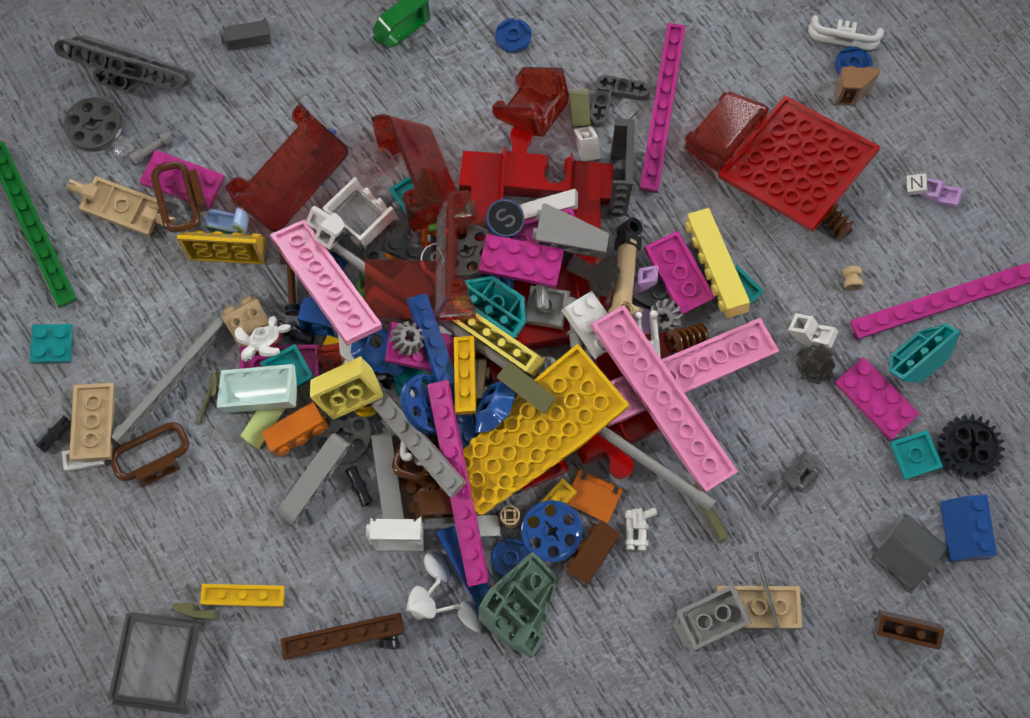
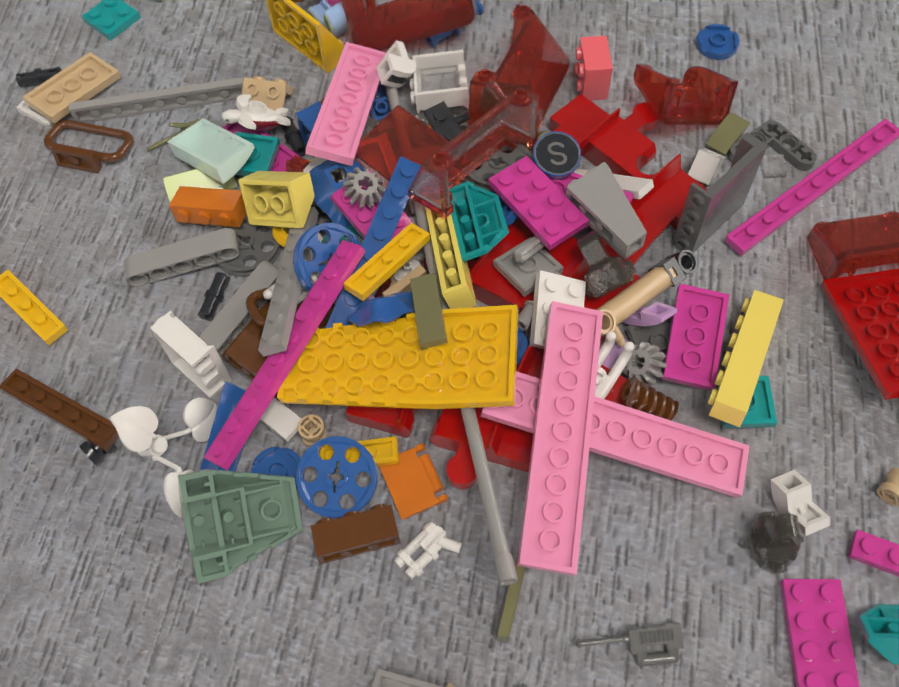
camera: 45 degrees right, 10 degrees down
none -> coral brick [573,36,613,100]

